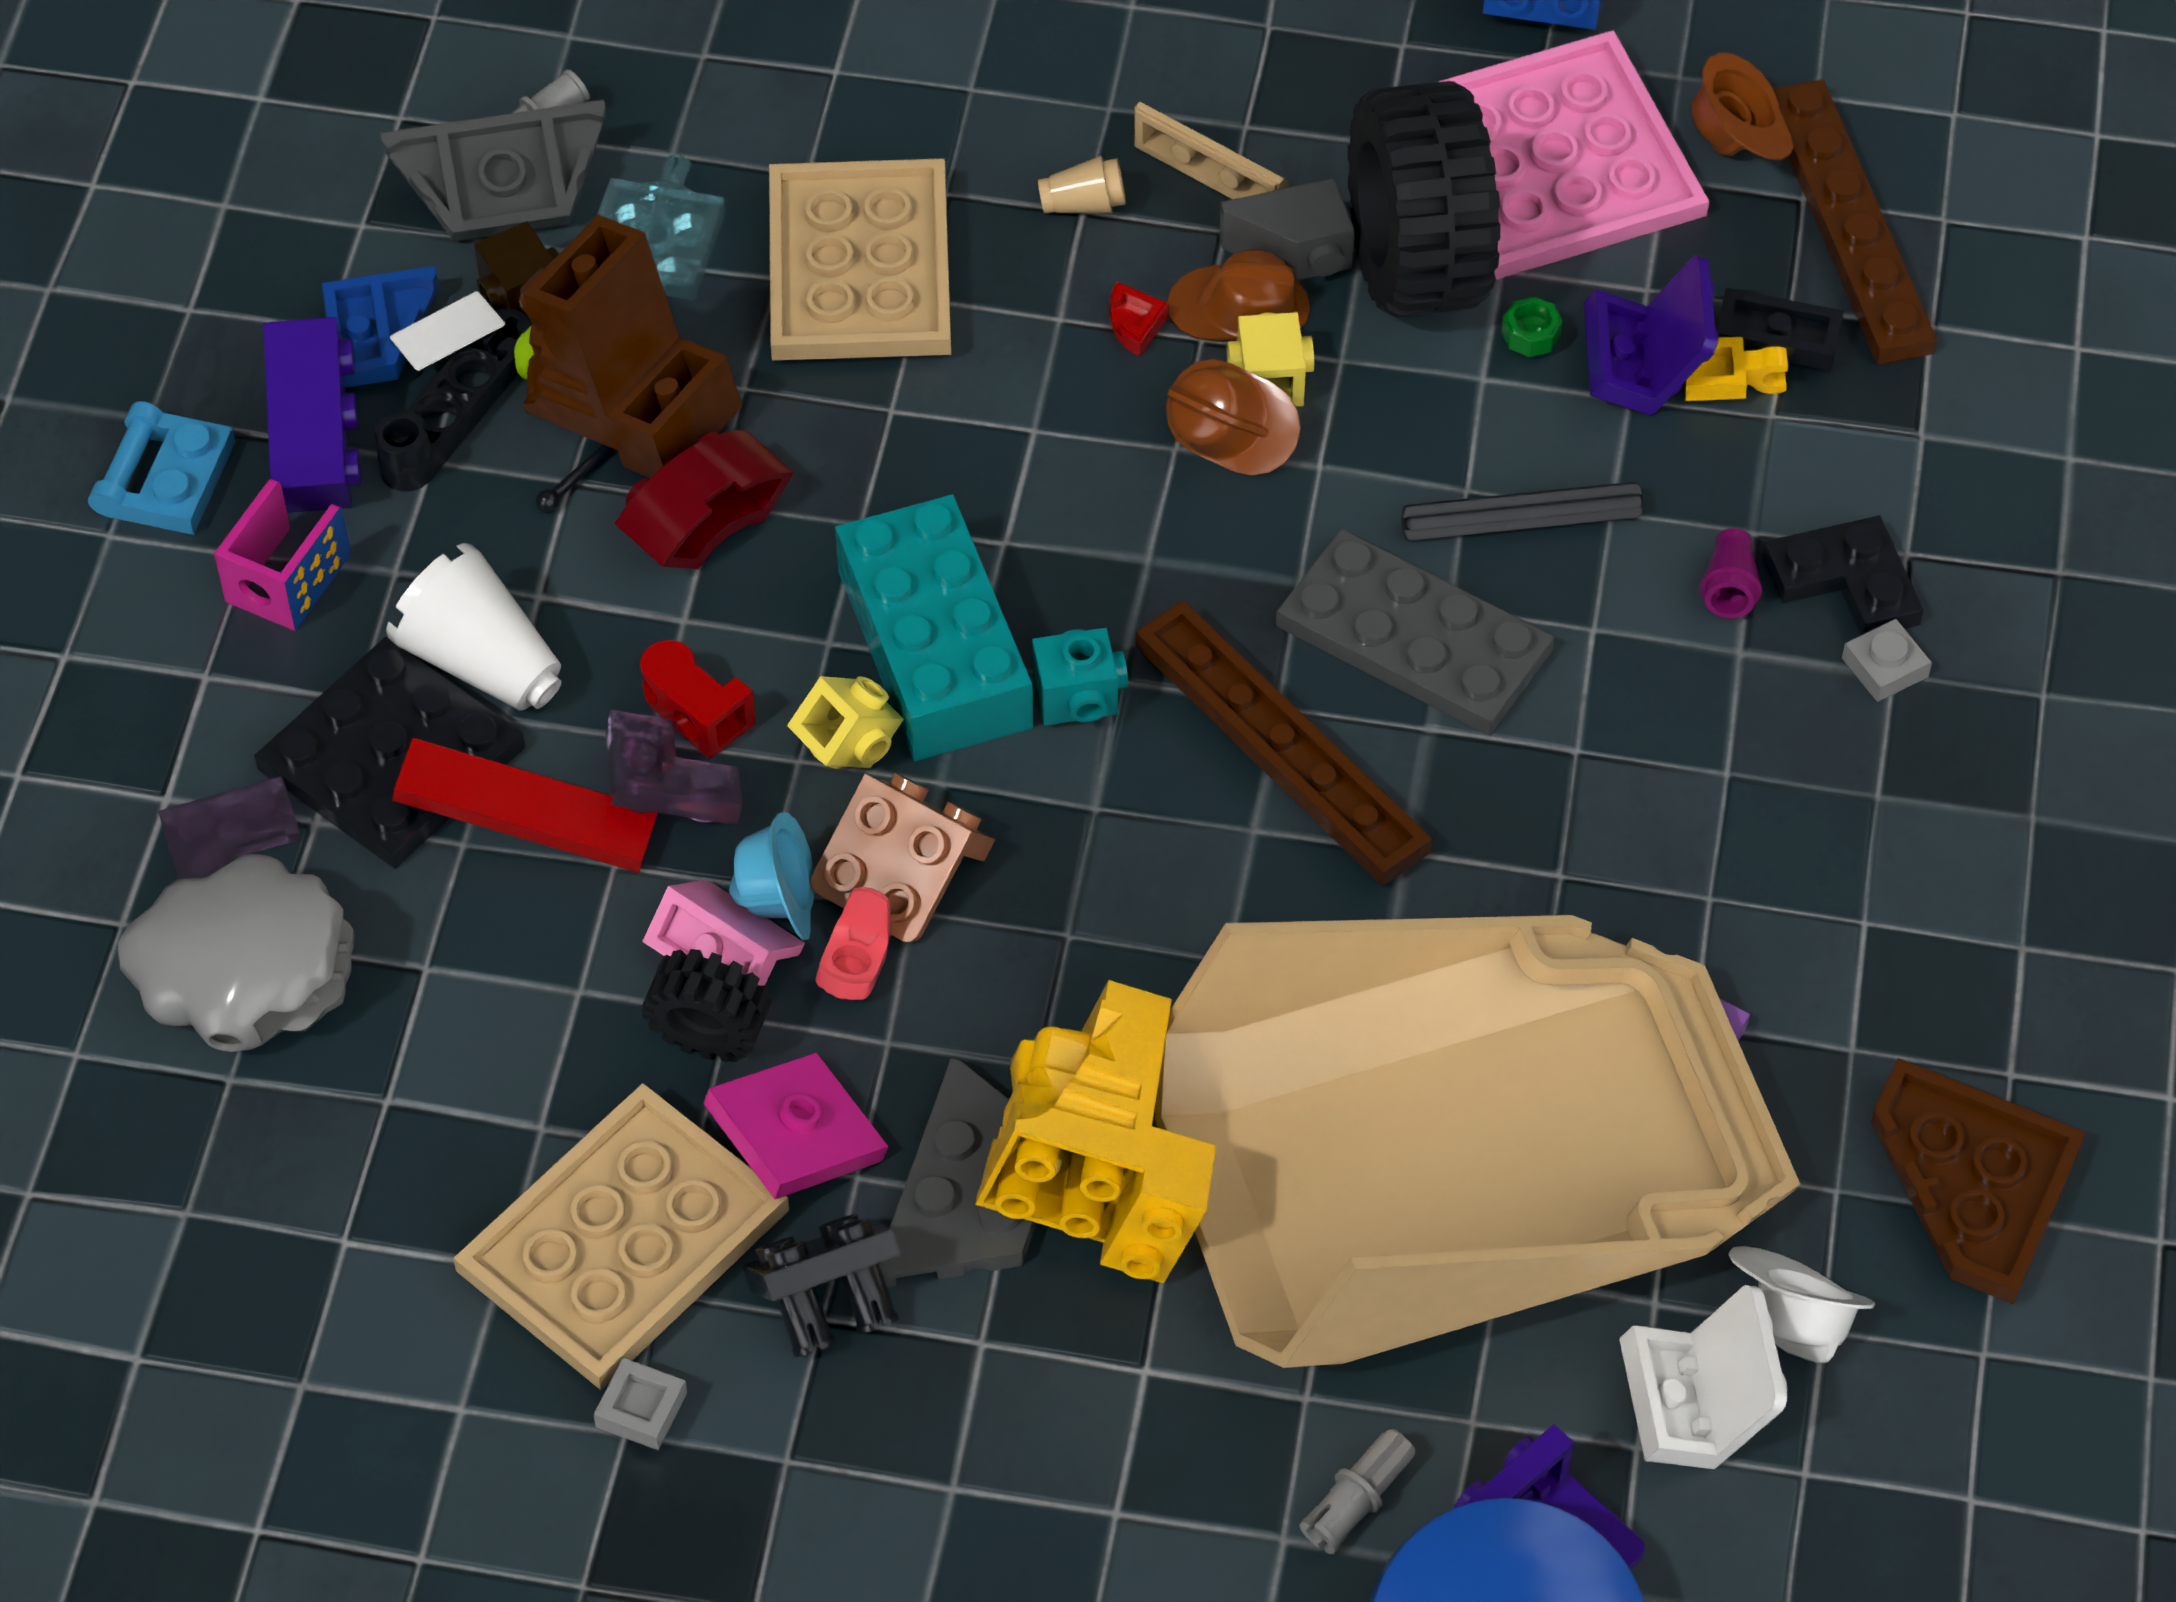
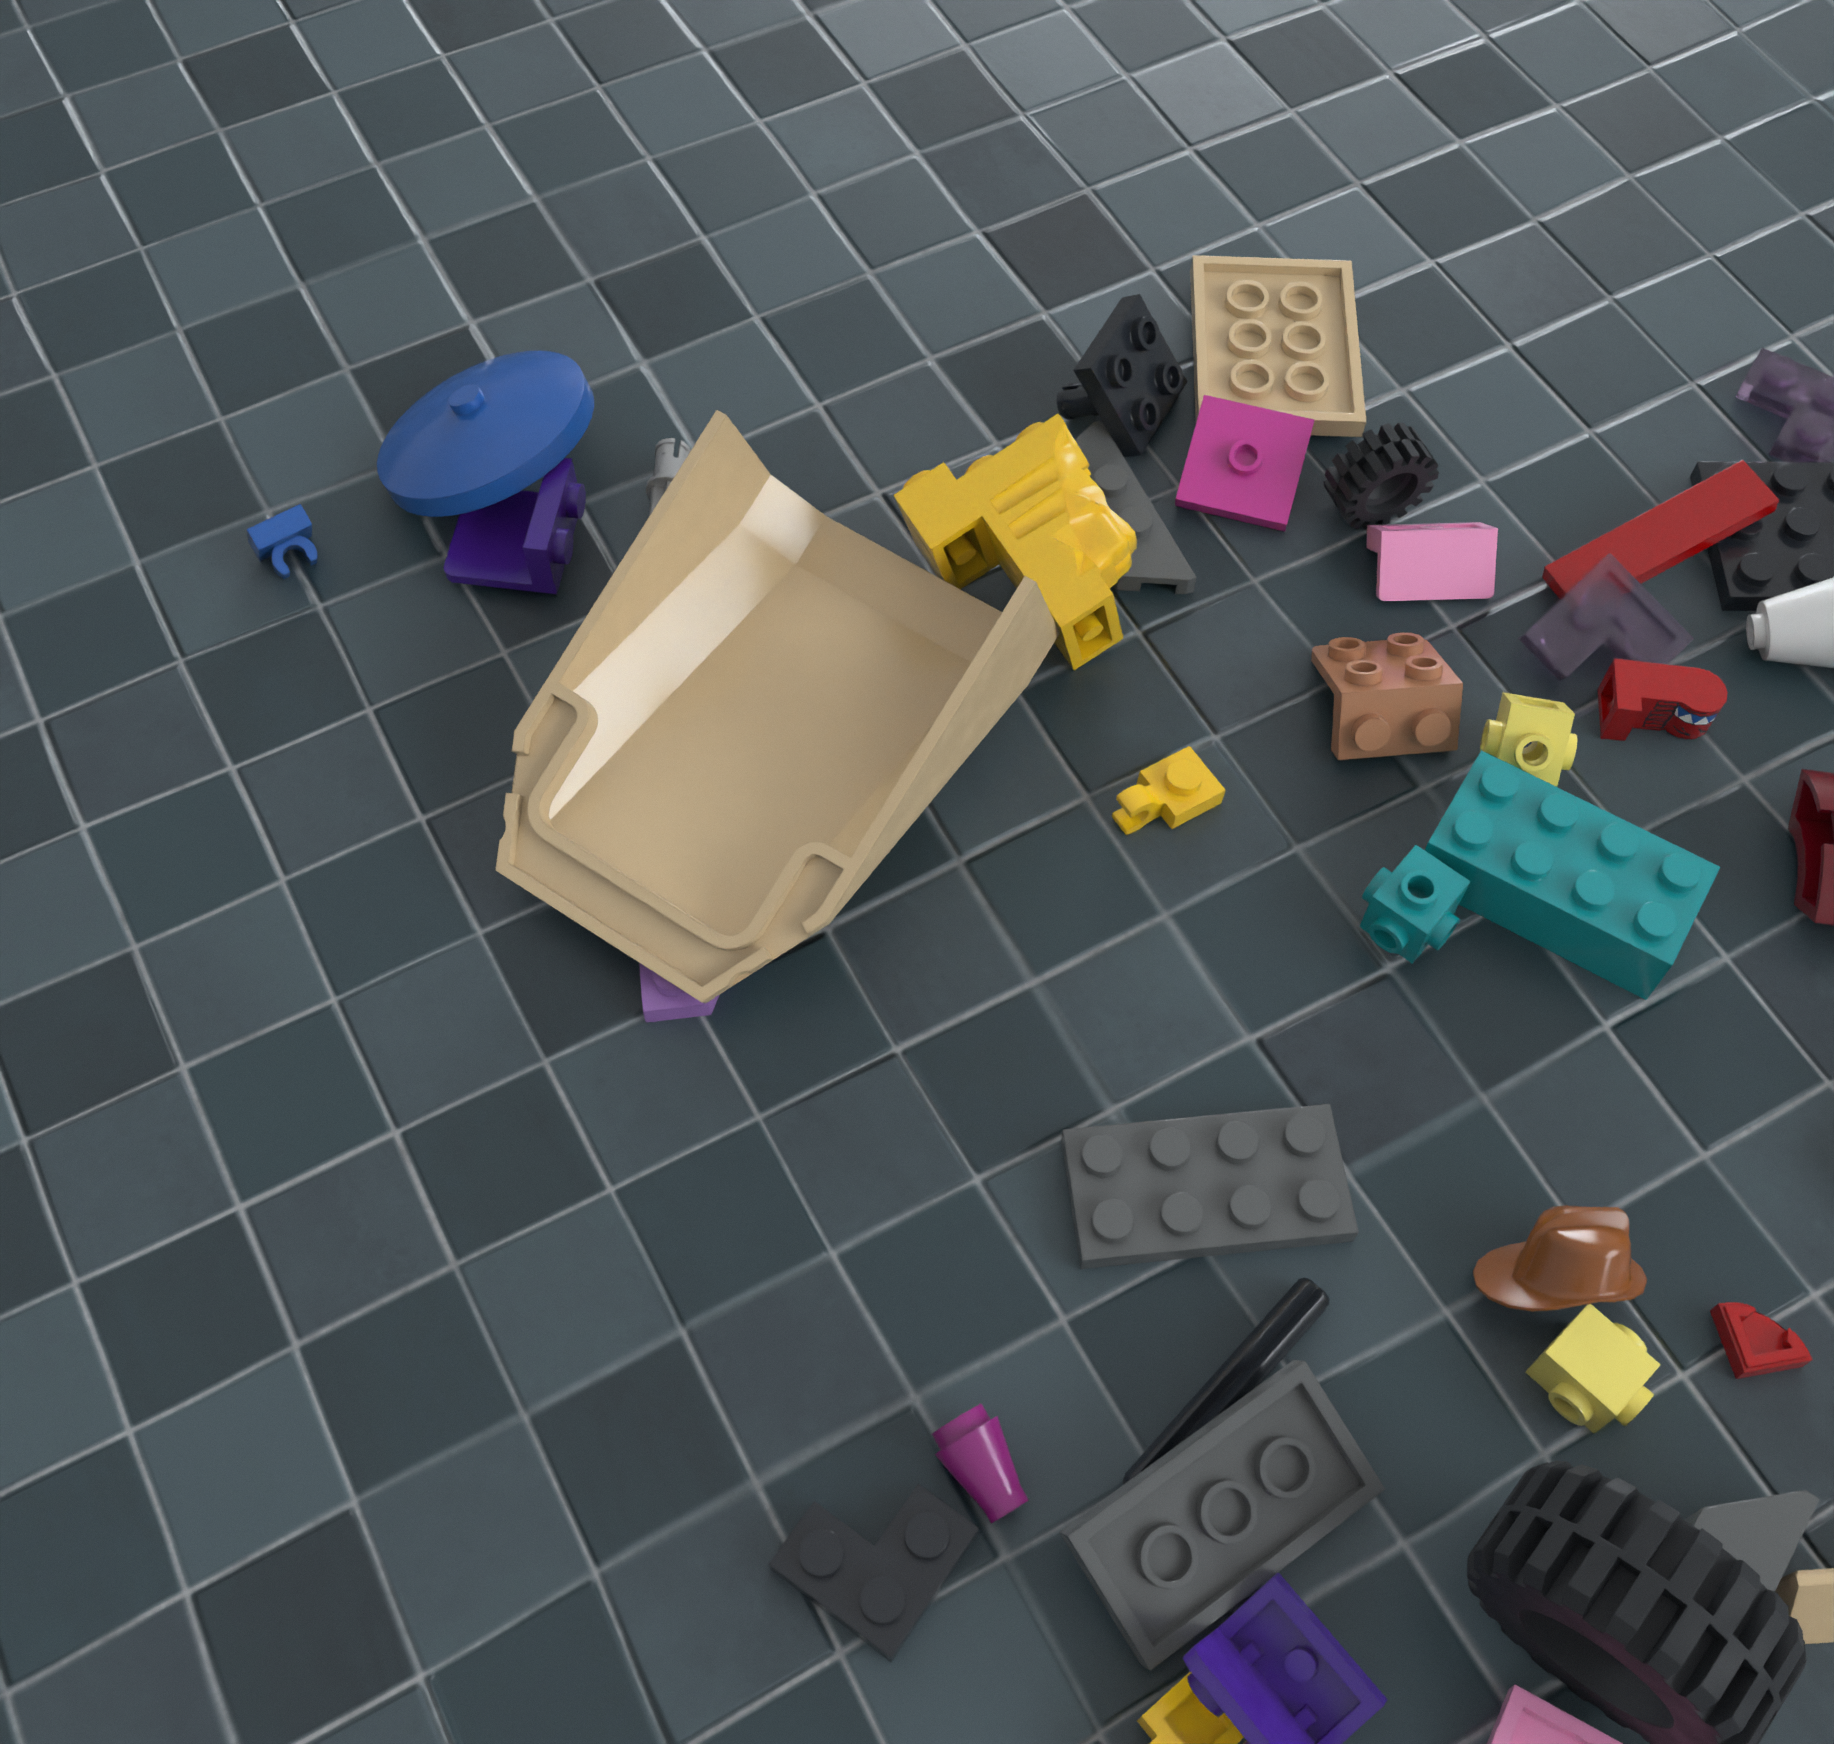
camera: 140 degrees right, 5 degrees up
light grey piece [117,854,355,1052] -> none
light grey plate [593,1358,687,1450] -> none
medium azure piece [730,813,815,940] -> none
coral hair [815,887,891,1000] -> none
reddish brown plate [1135,600,1432,887] -> none
dark orange piece [1167,249,1310,341] -> none
green tile [1501,296,1563,357] -> none
white bracket [1619,1285,1787,1469] -> none
white piece [1728,1246,1875,1363] -> none
light grey plate [1842,619,1932,702] -> none
reddish brown plate [1871,1058,2086,1304] -> none
none -> dark grey plate [1059,1360,1385,1671]
none -> yellow plate [1112,746,1226,835]

